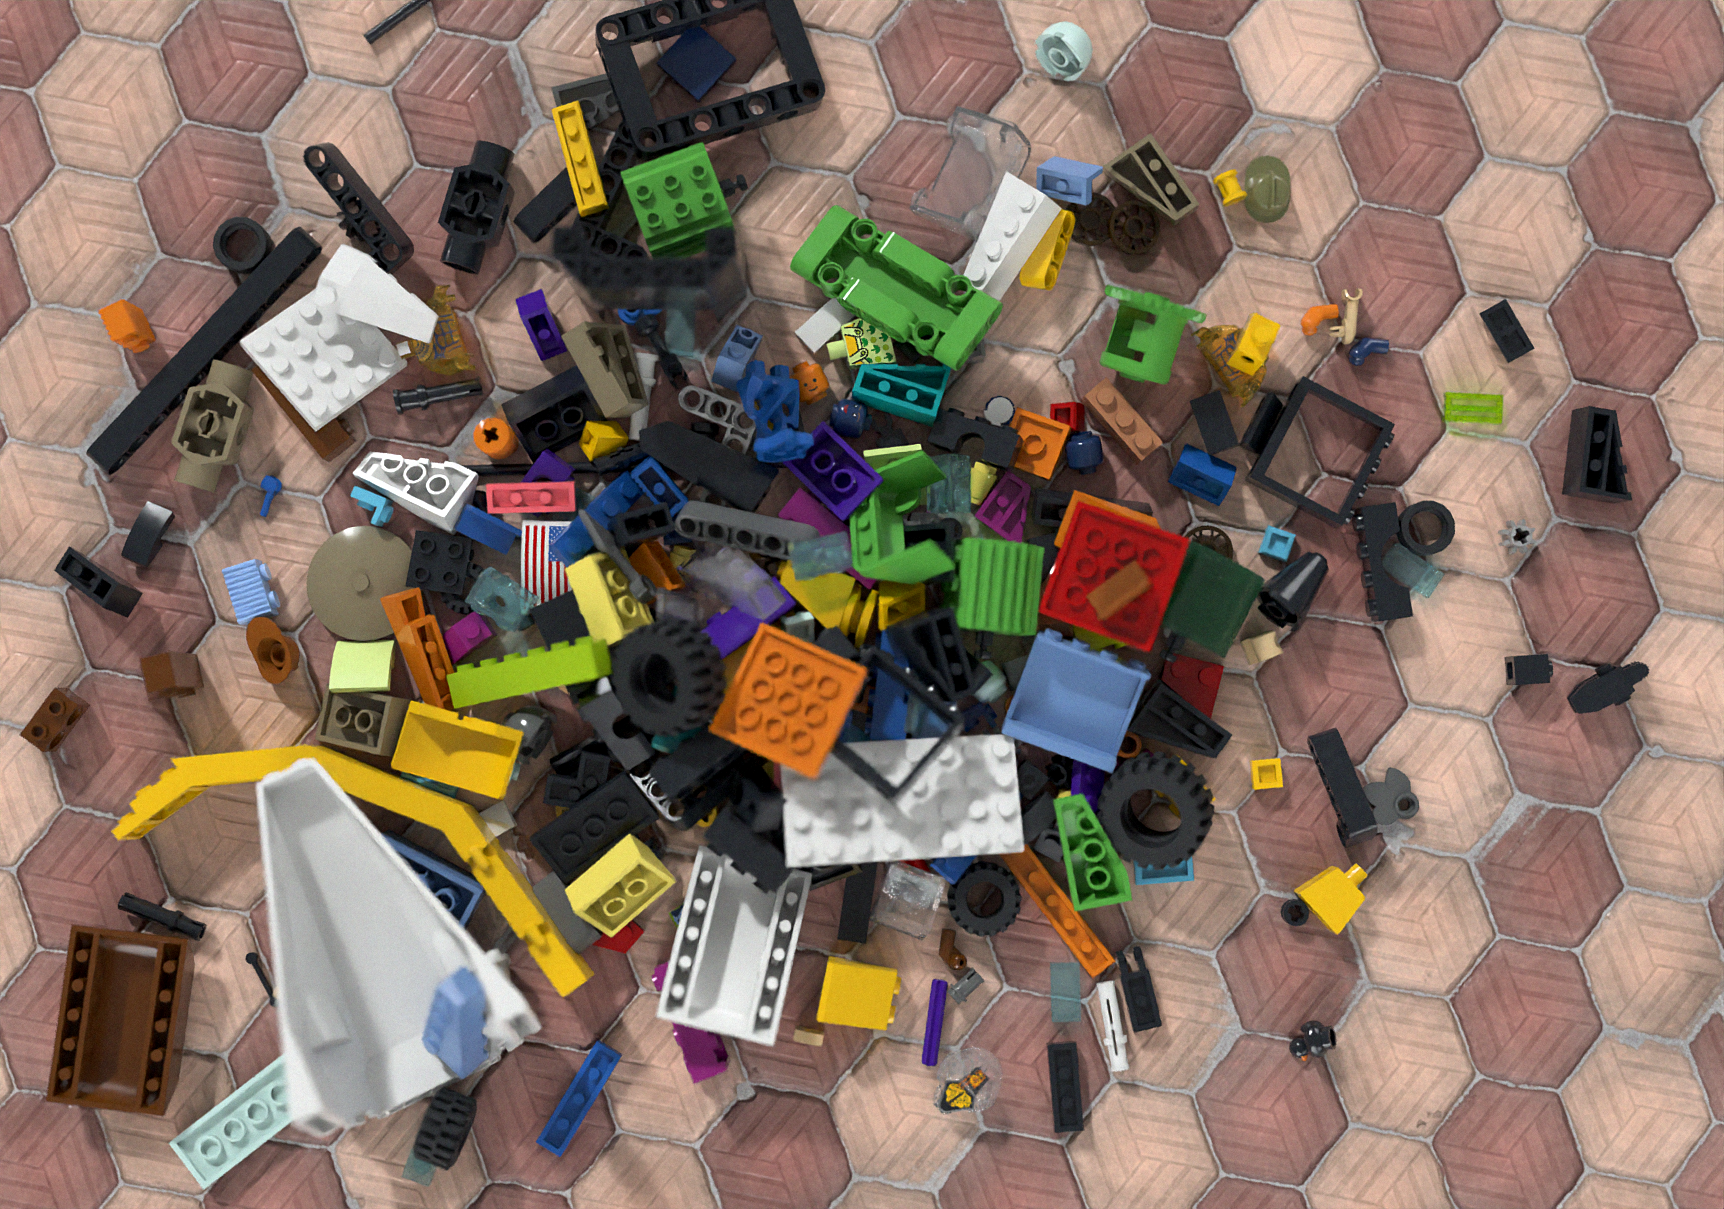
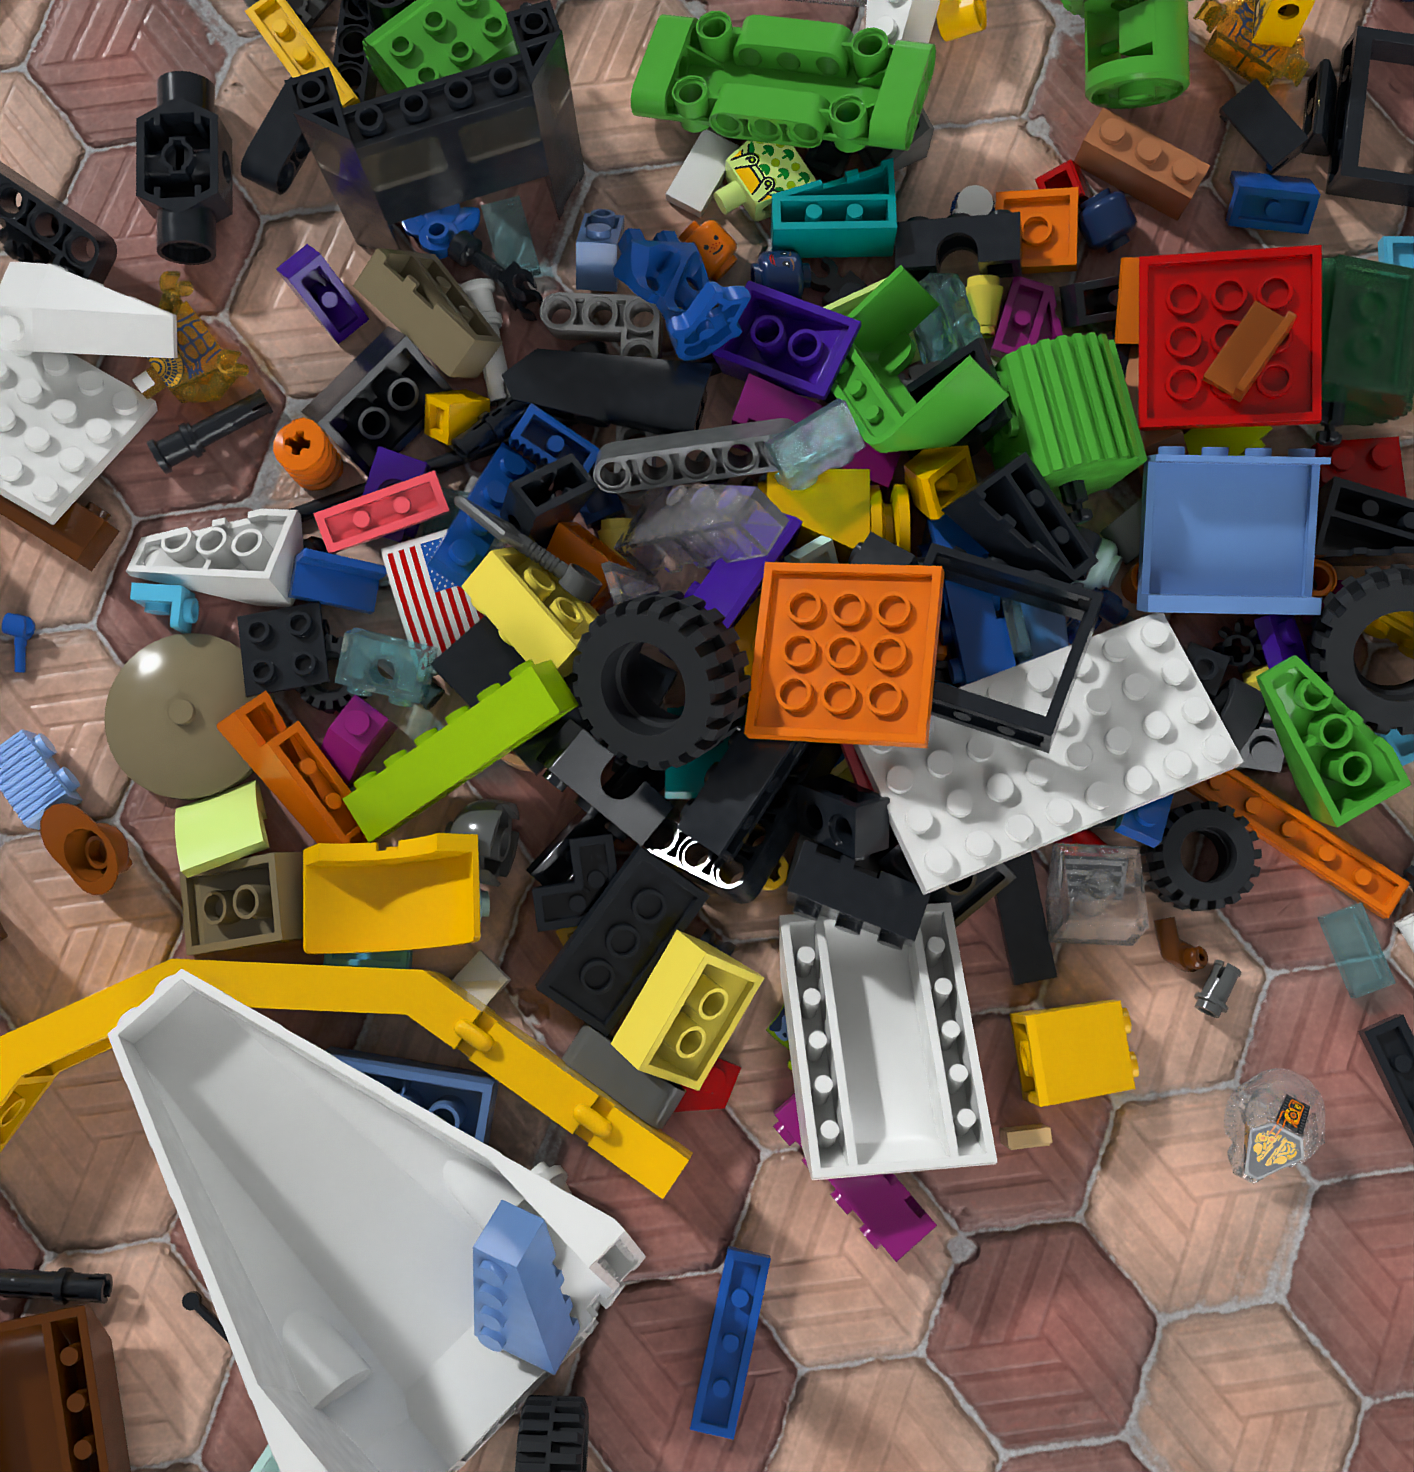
camera: 15 degrees left, 5 degrees down
dark purple axle [921,979,948,1066] -> none

